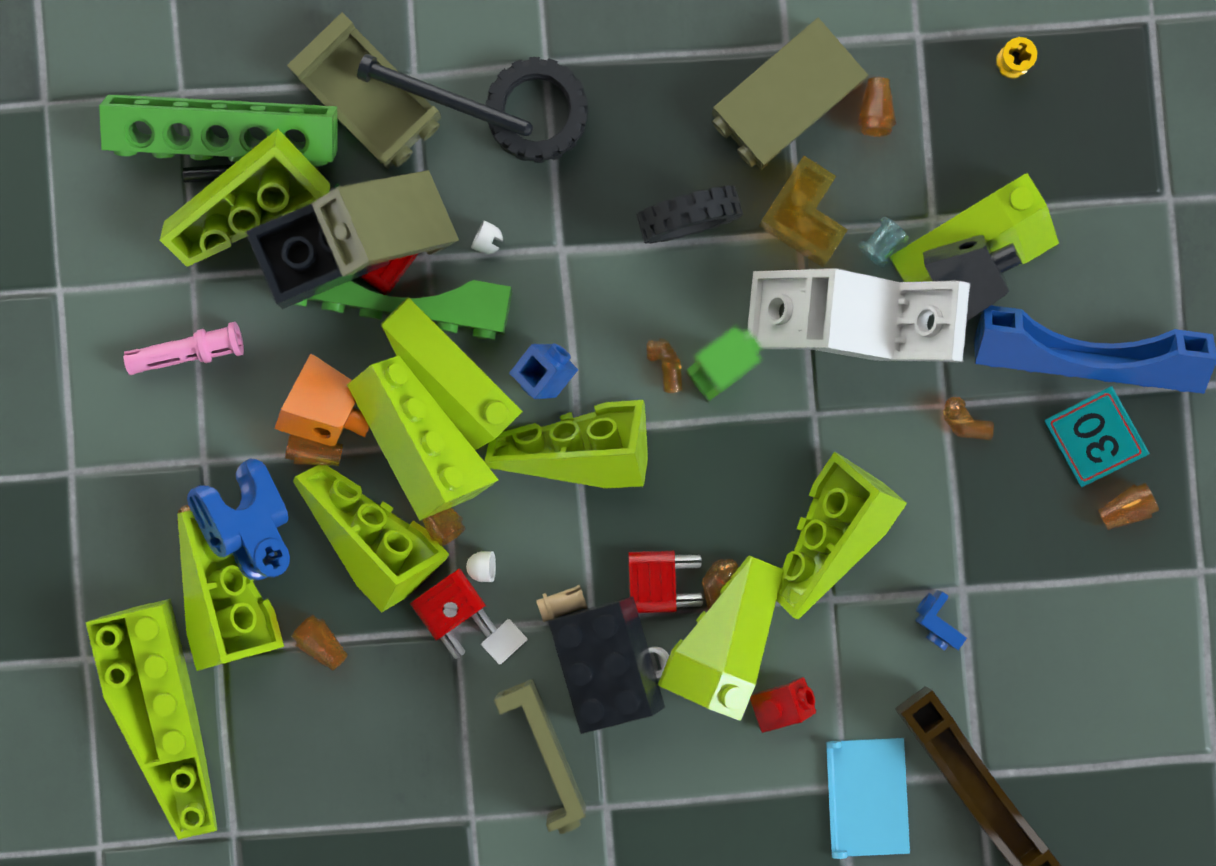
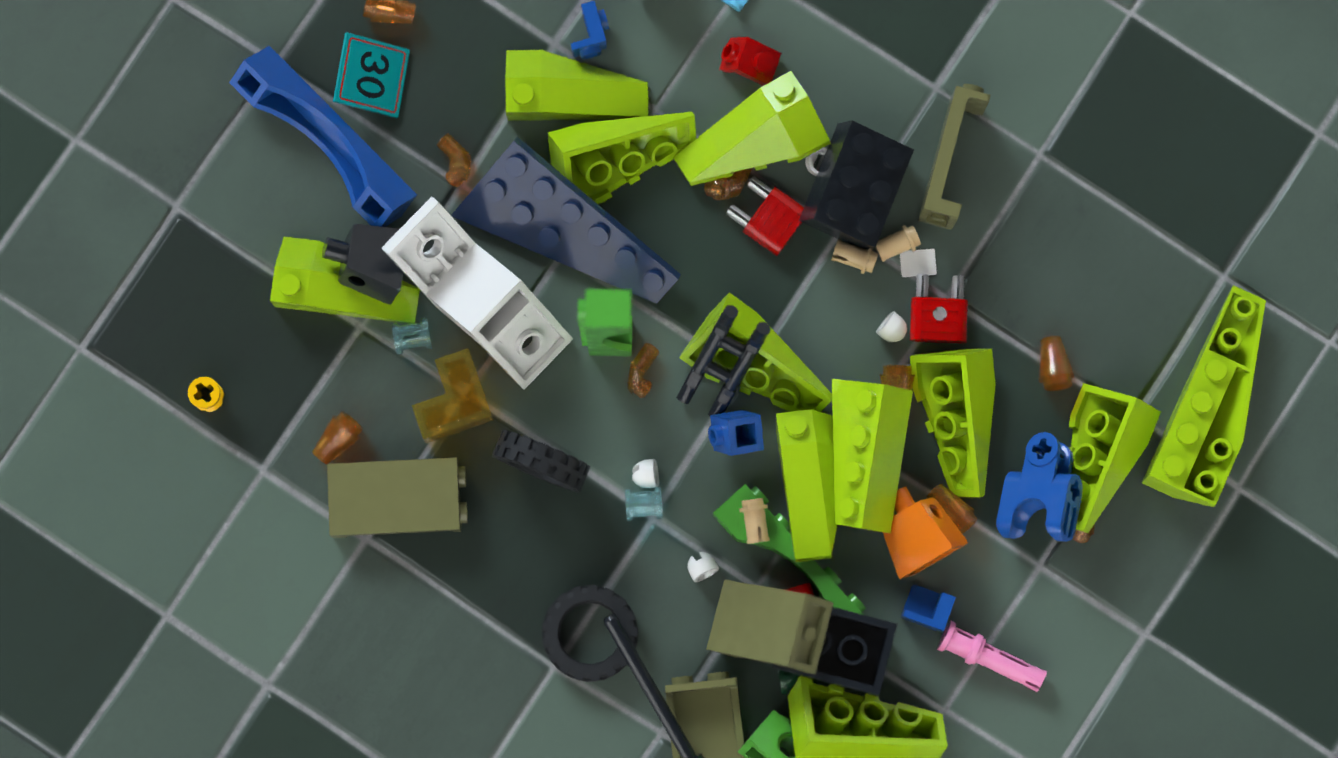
camera: 140 degrees left, 5 degrees down
none -> dark blue wing [451,137,681,304]
none -> lime wedge [505,50,648,121]
none -> clear light blue bush [625,487,663,521]
none -> white hinge [632,459,659,488]
none -> black piece [676,305,771,416]
none -> tan pin [739,498,770,544]
none -> tan pin [876,225,921,262]
none -> blue panel [900,585,956,632]

